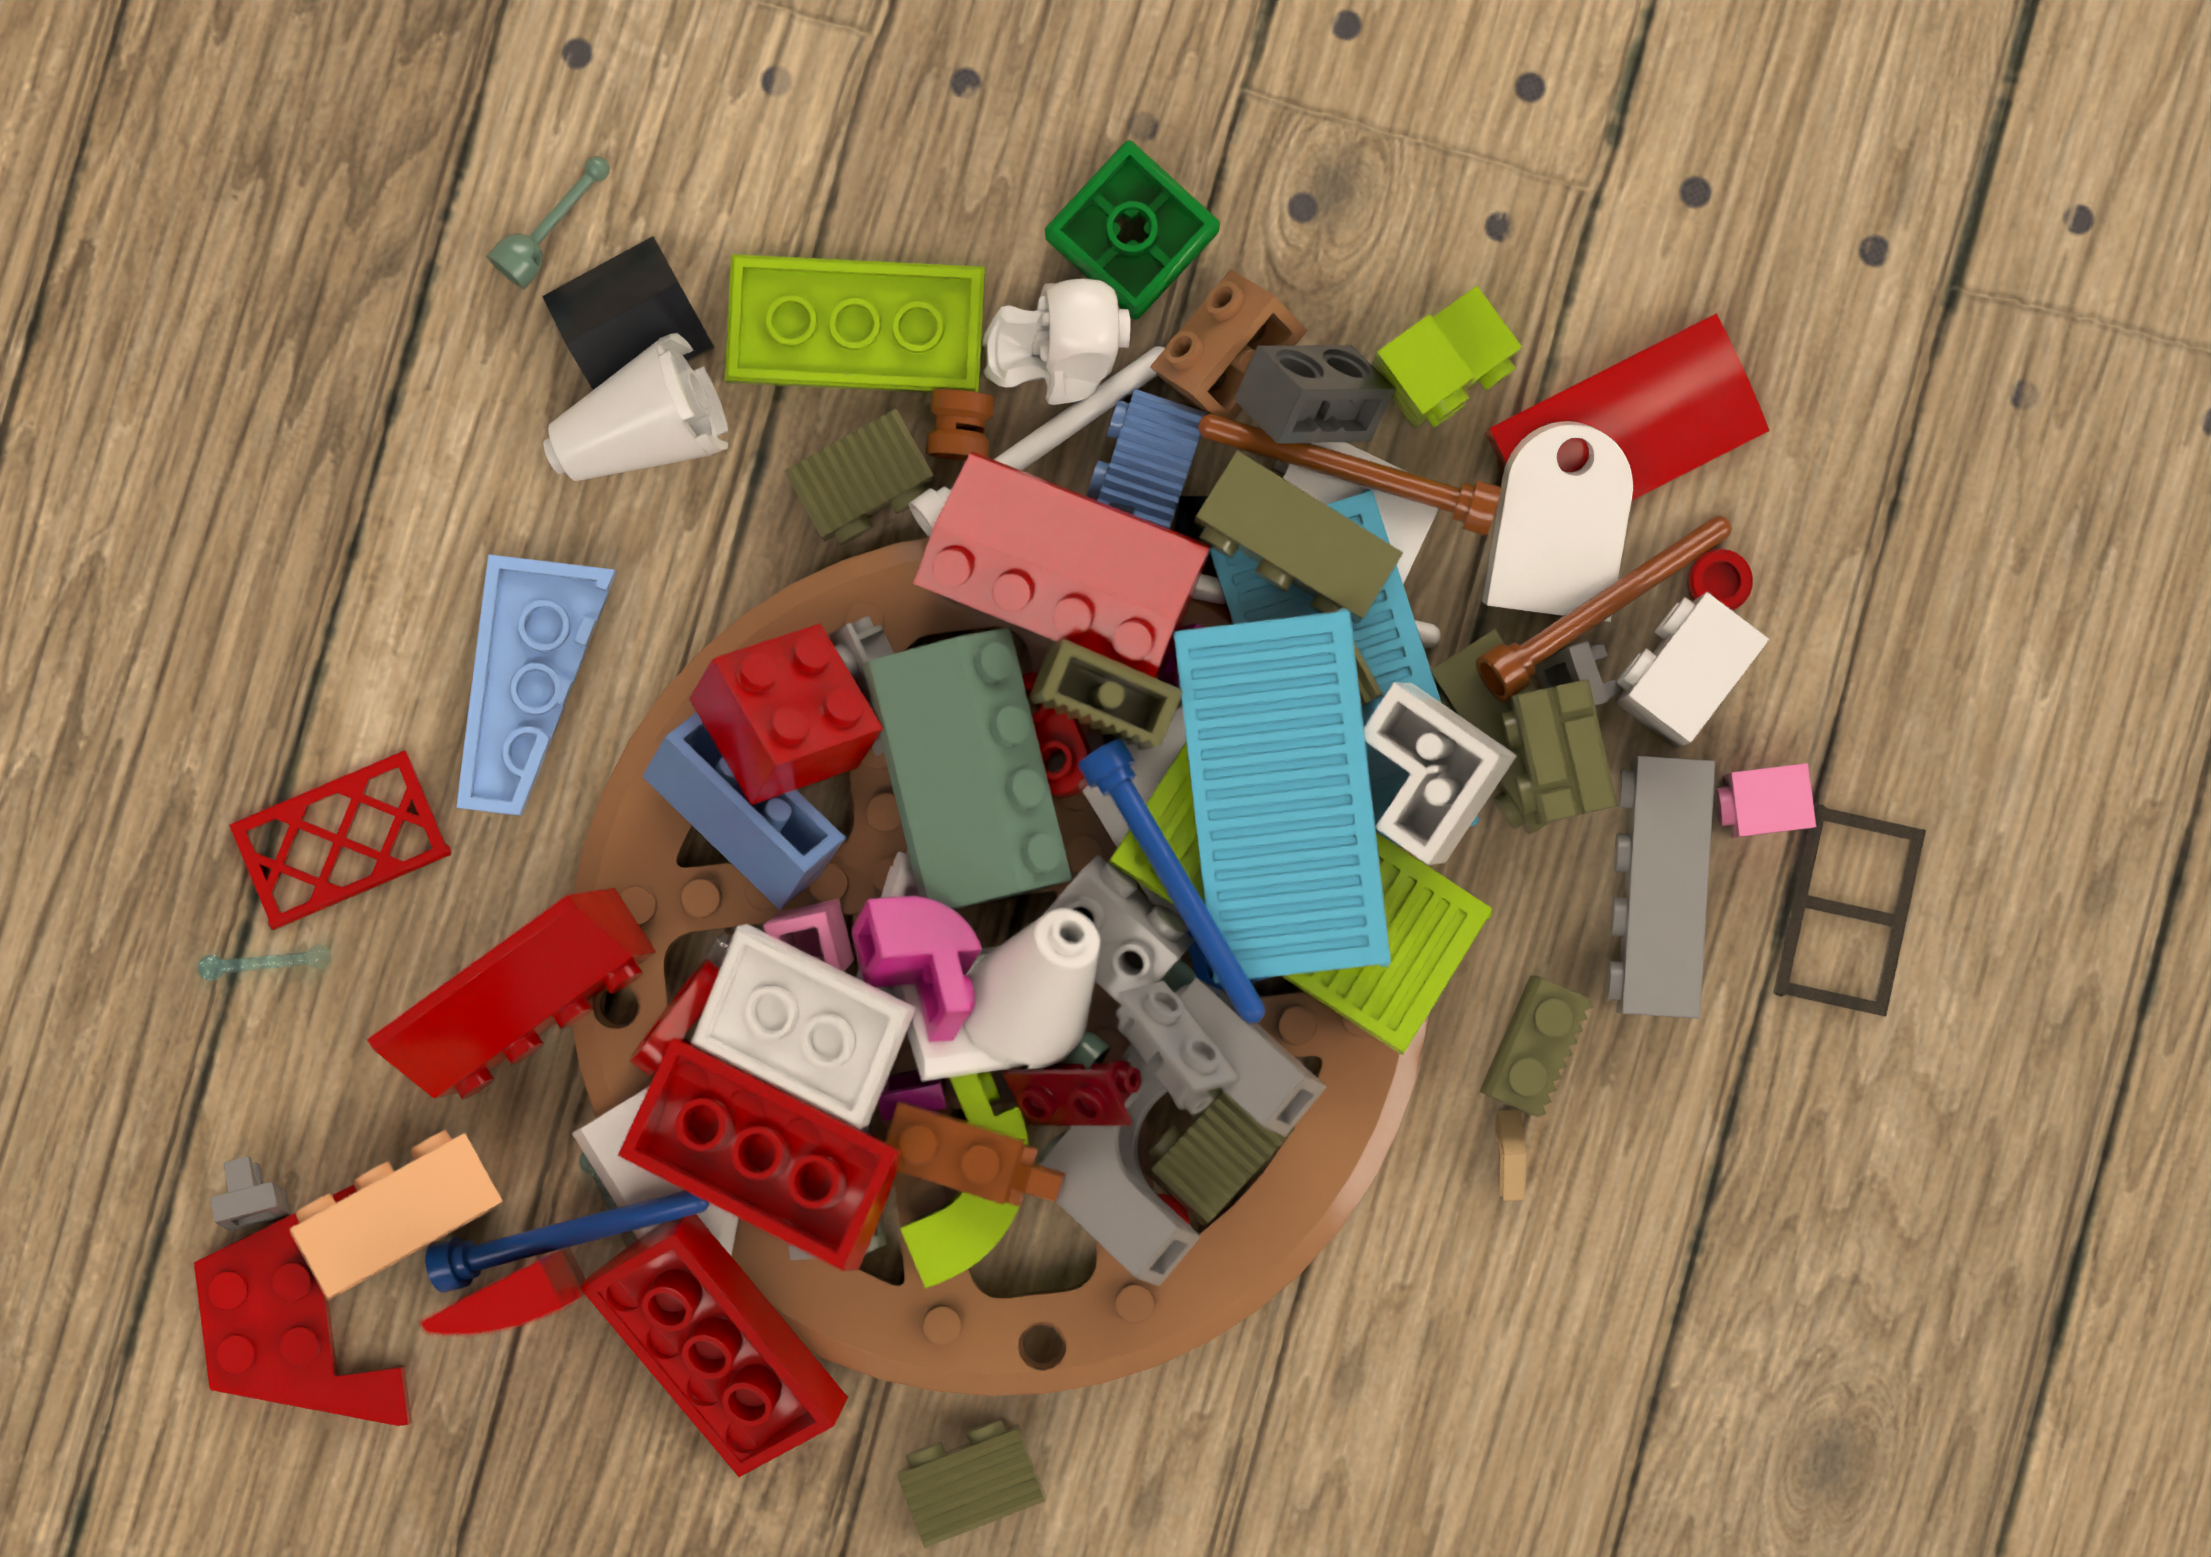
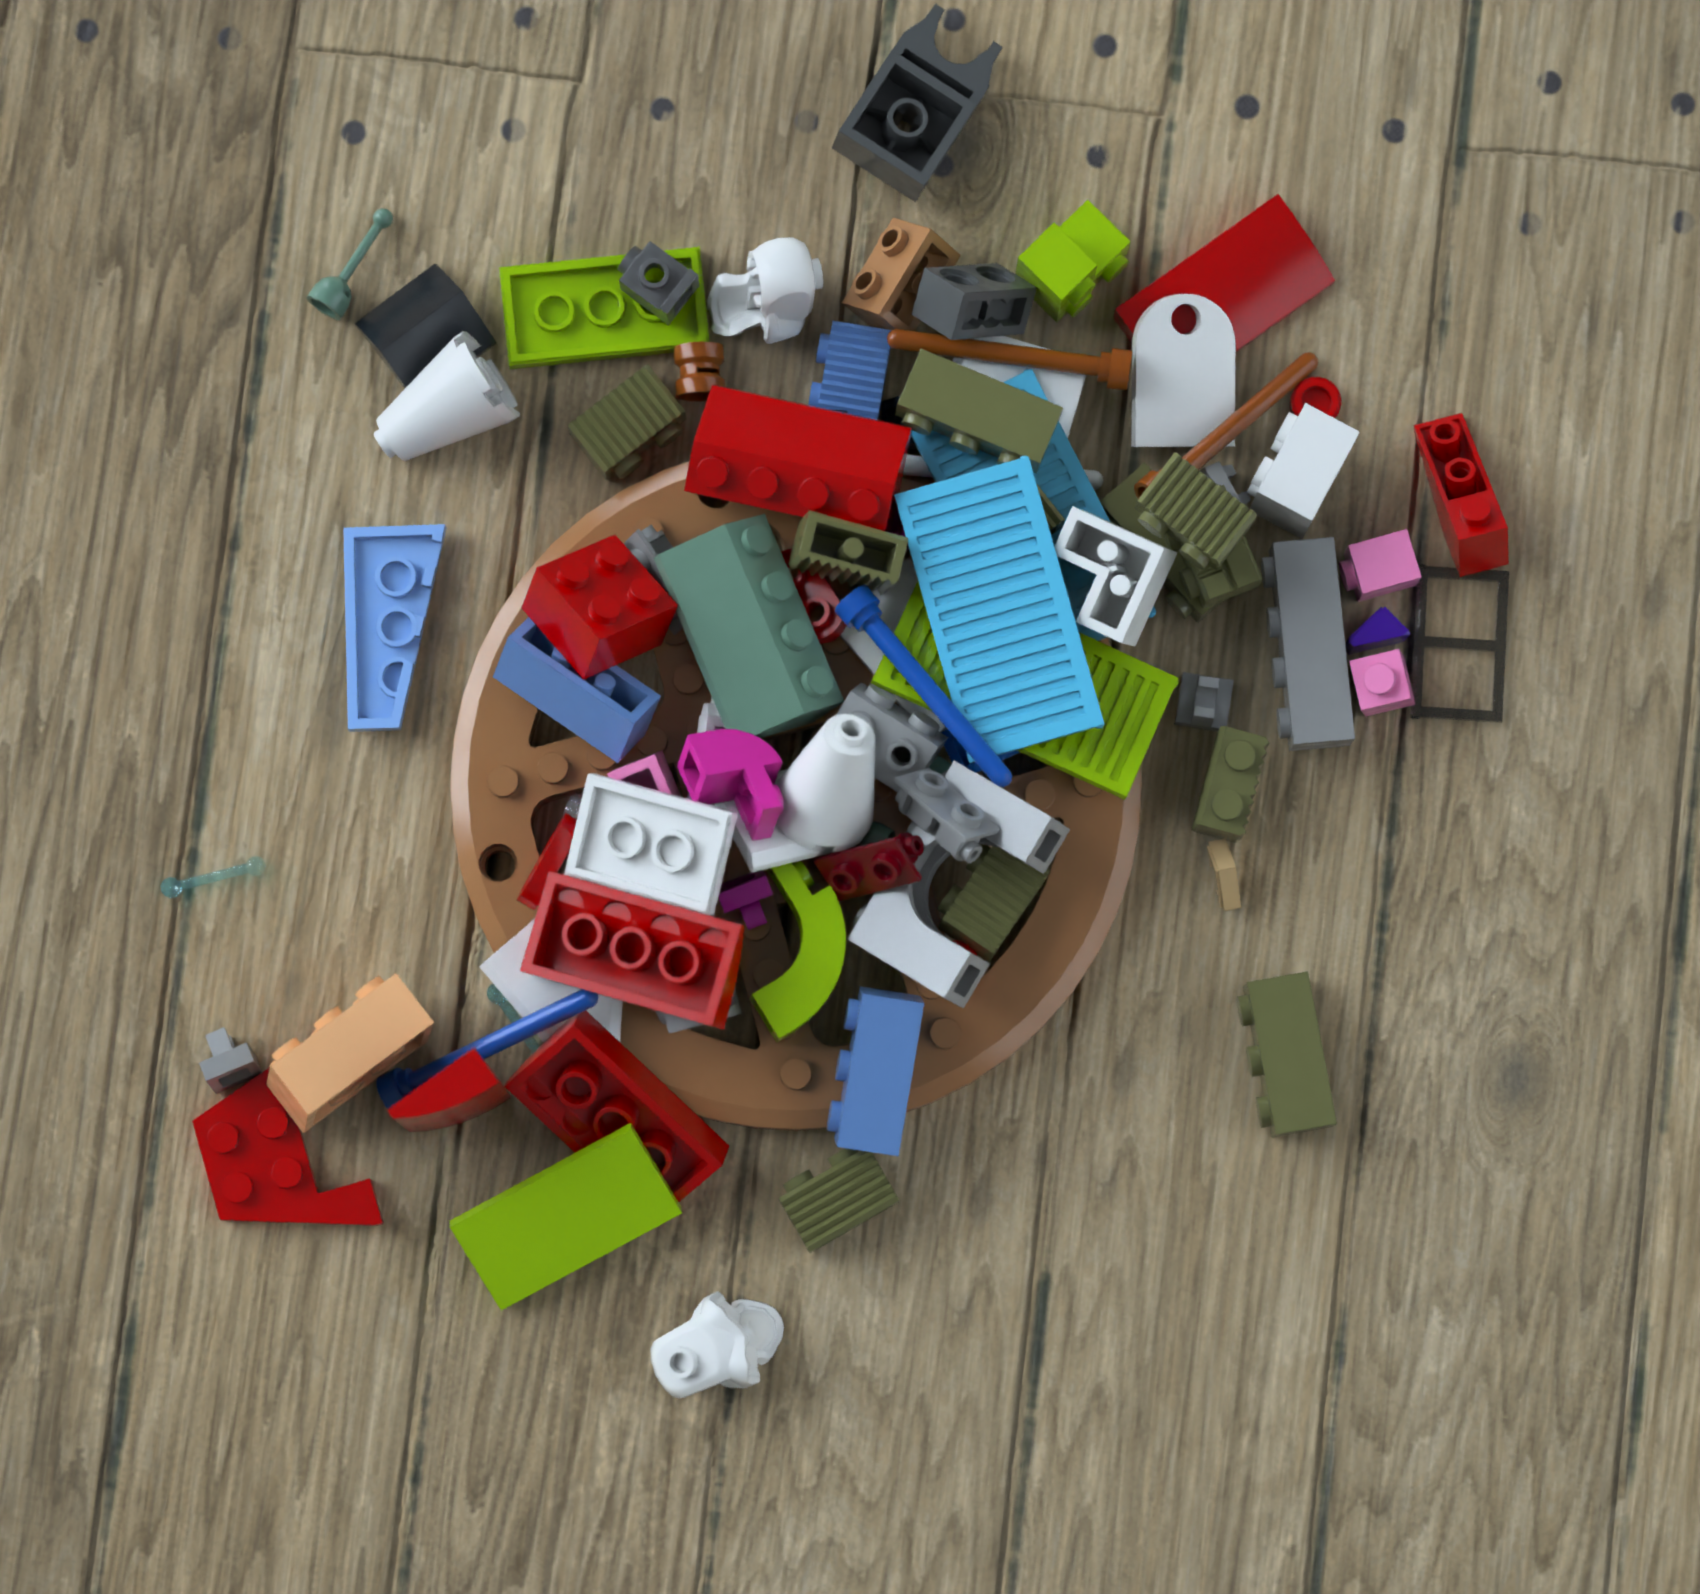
camera: 10 degrees left, 5 degrees down
red window [229,750,452,930] -> none
red slope [367,888,656,1100] -> none
dark orange hinge [885,1101,1066,1206] -> none
white piece [909,346,1165,537] -> none
green brick [1045,140,1220,320] -> none
none -> lime tile [449,1123,682,1311]
none -> flat silver brick [618,241,699,325]
none -> medium blue brick [827,986,924,1156]
none -> dark grey brick [831,4,1003,202]
none -> olive brick [1134,453,1257,571]
none -> light grey tile [1174,672,1234,732]
none -> olive brick [1237,971,1337,1138]
none -> dark purple slope [1345,607,1410,655]
none -> bright pink brick [1349,649,1416,717]
none -> red slope [1413,413,1509,577]

